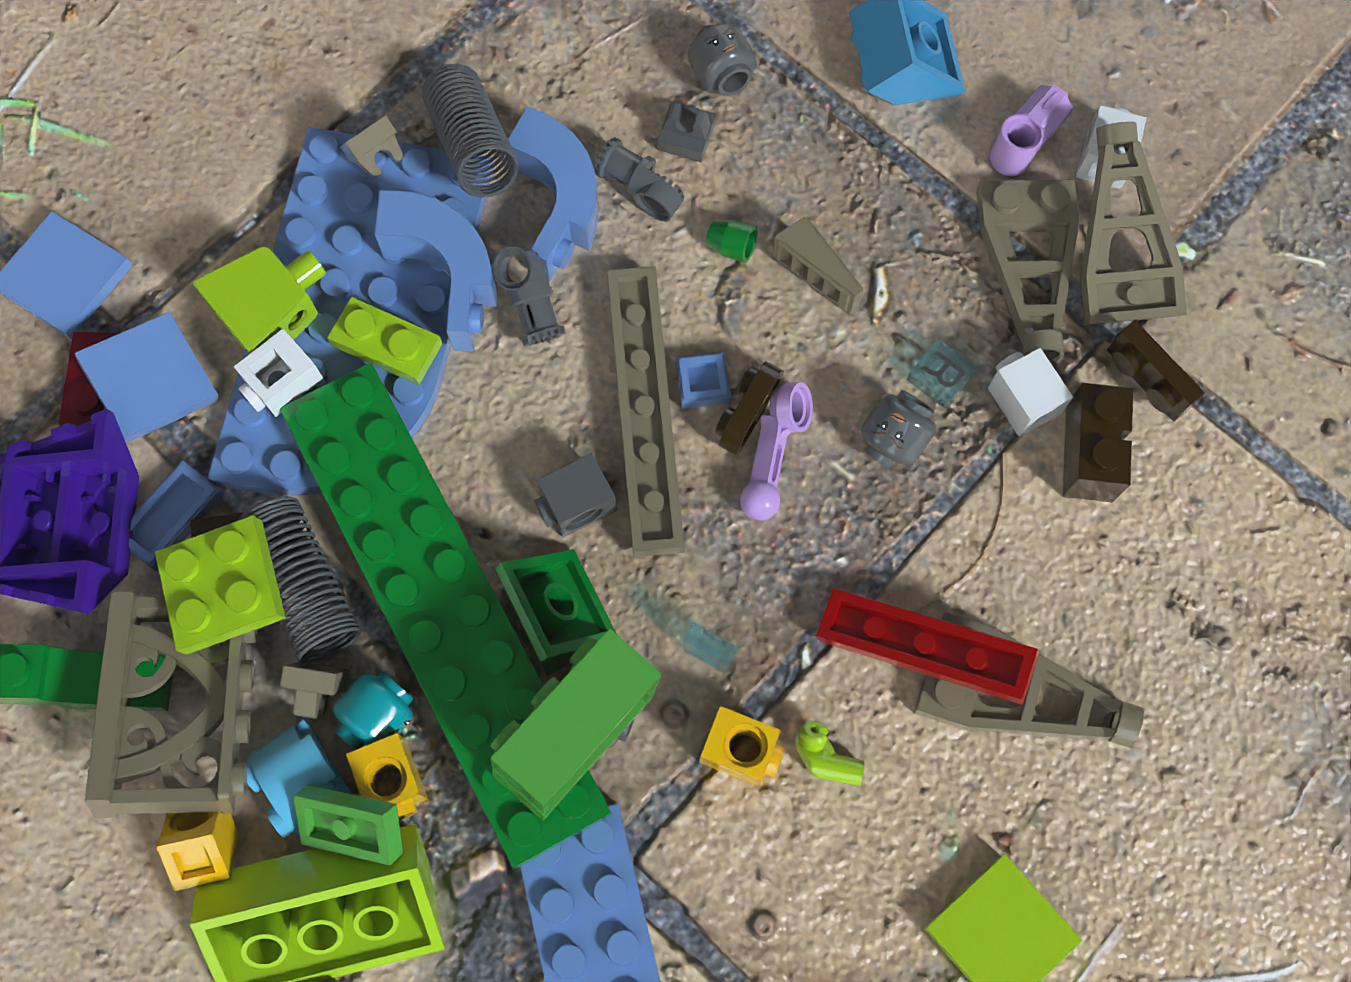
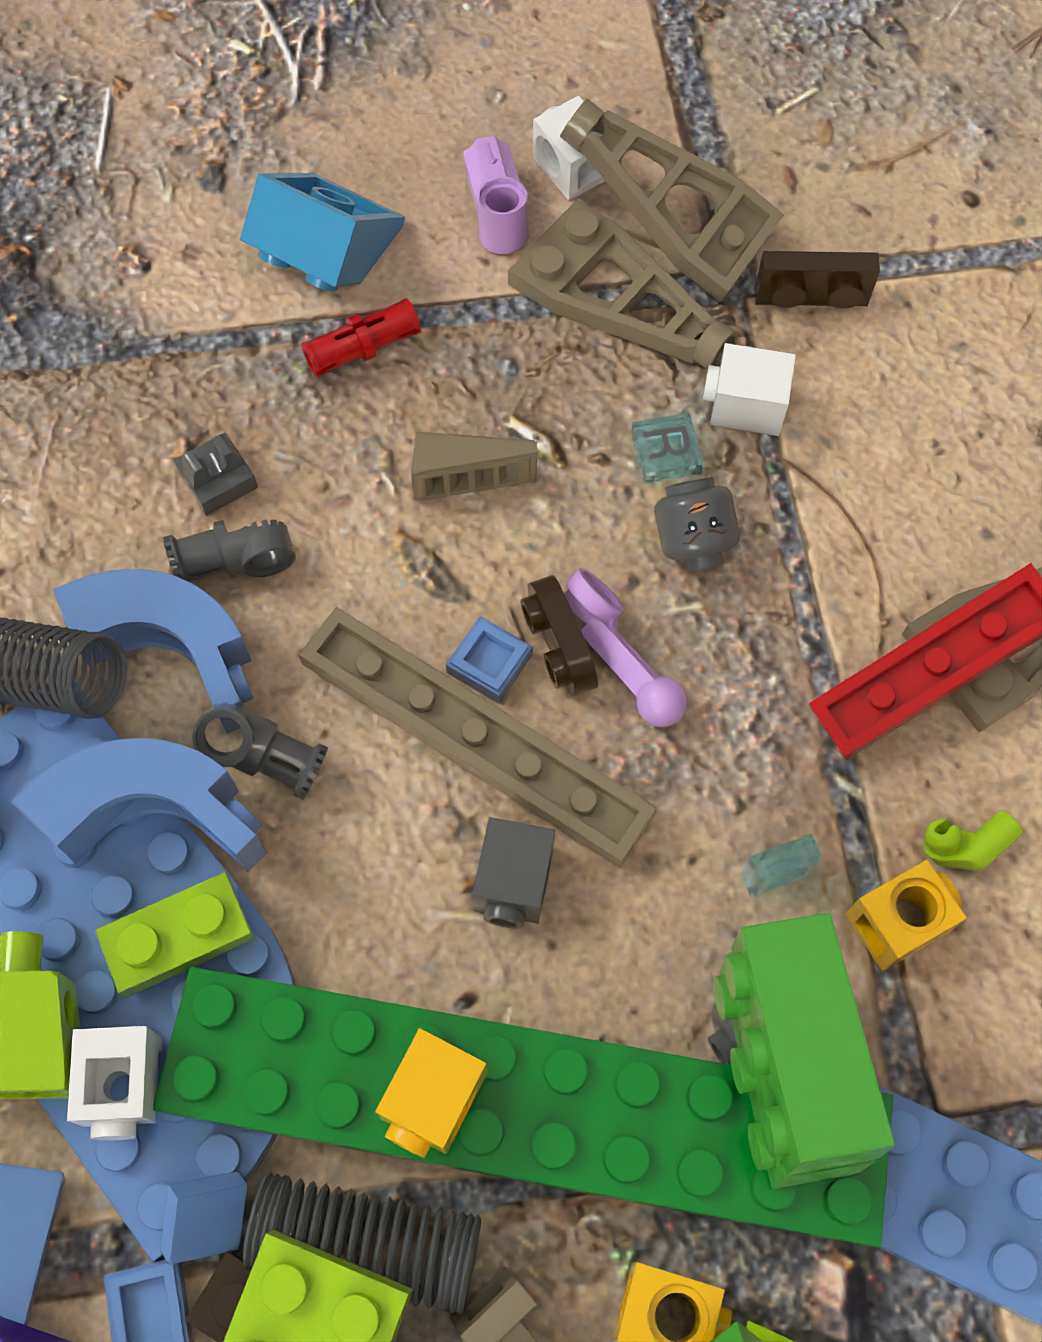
camera: 50 degrees left, 5 degrees down
teal head [333,671,413,750] -> none
green slope [495,549,617,676] -> none
dark grey head [688,23,757,96] -> none
green hose [706,219,758,263] -> none
dark brown piece [1062,382,1133,503] -> none
none -> medium blue tile [160,1171,248,1265]
none -> red pin [301,298,421,378]
none -> yellow brick [375,1028,488,1159]

